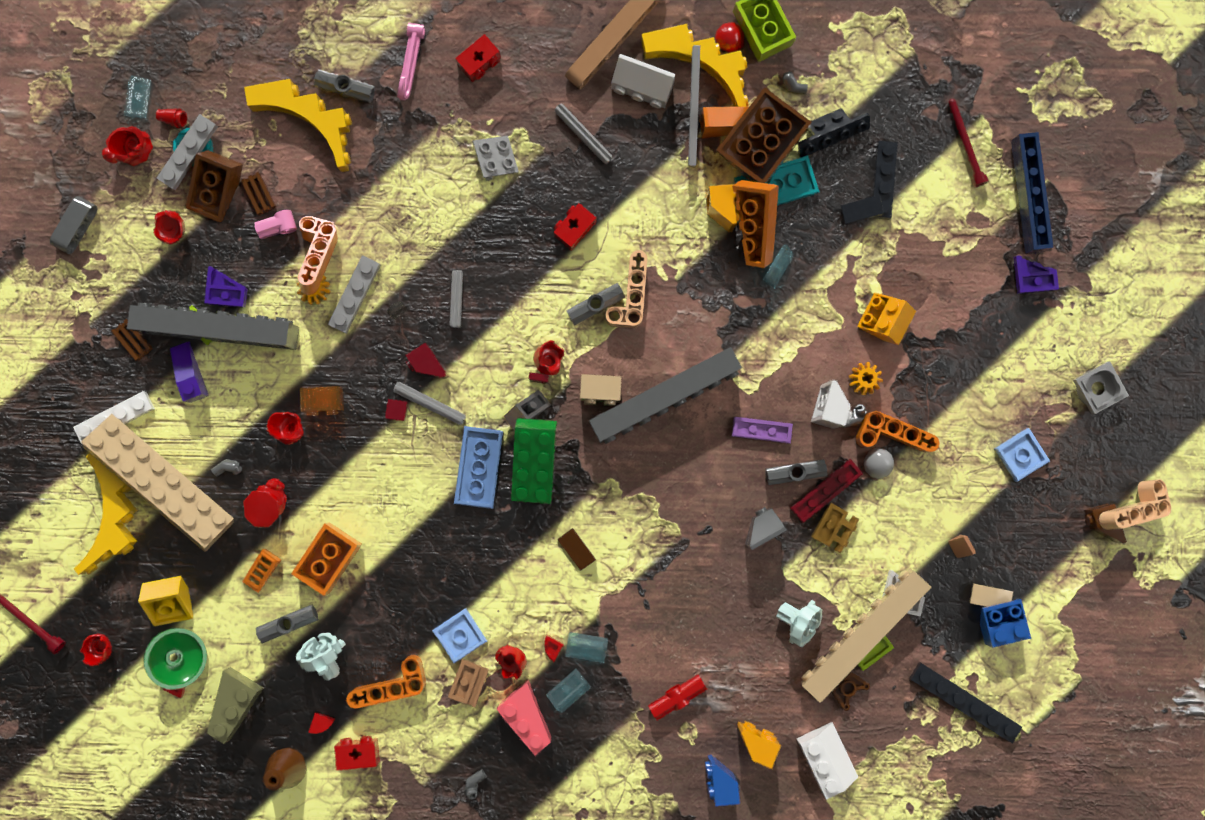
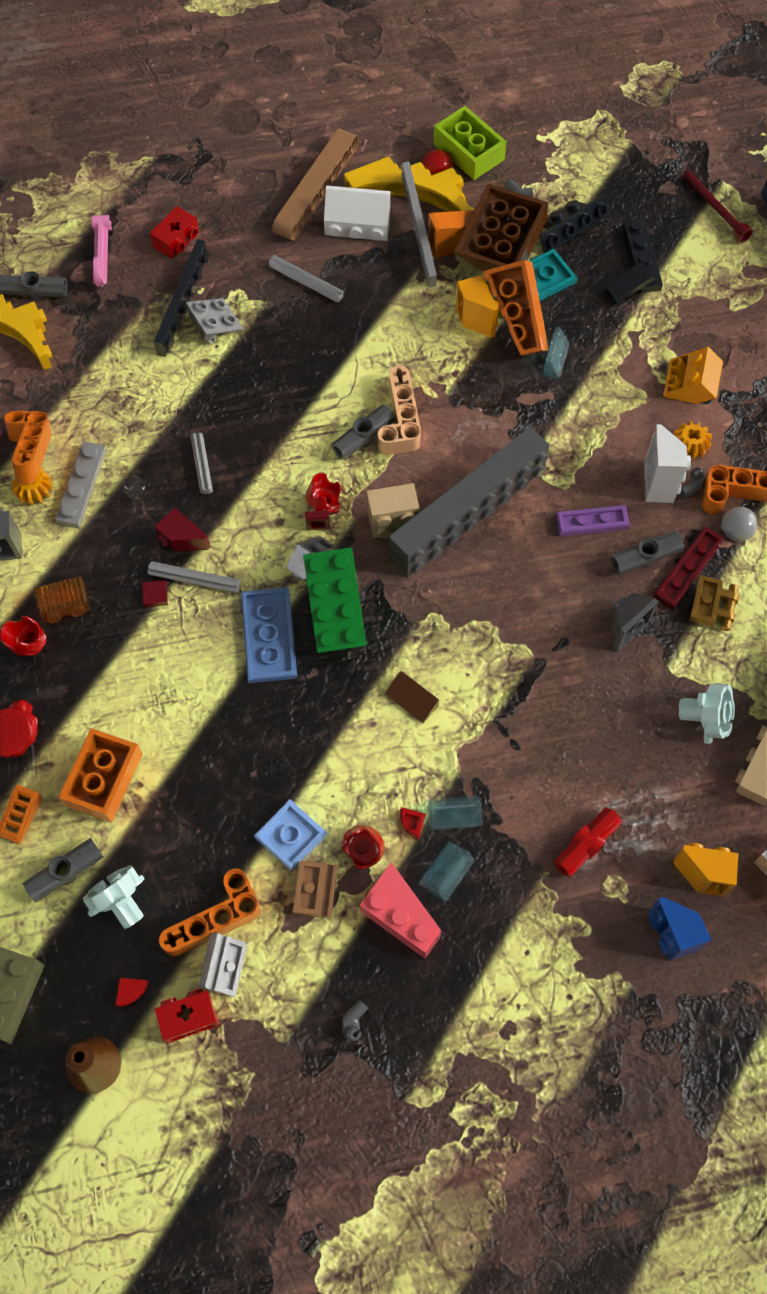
camera: 10 degrees left, 20 degrees down
red brick [553,203,597,251] -> none
none -> black plate [154,239,209,357]
none -> light grey plate [198,933,248,997]

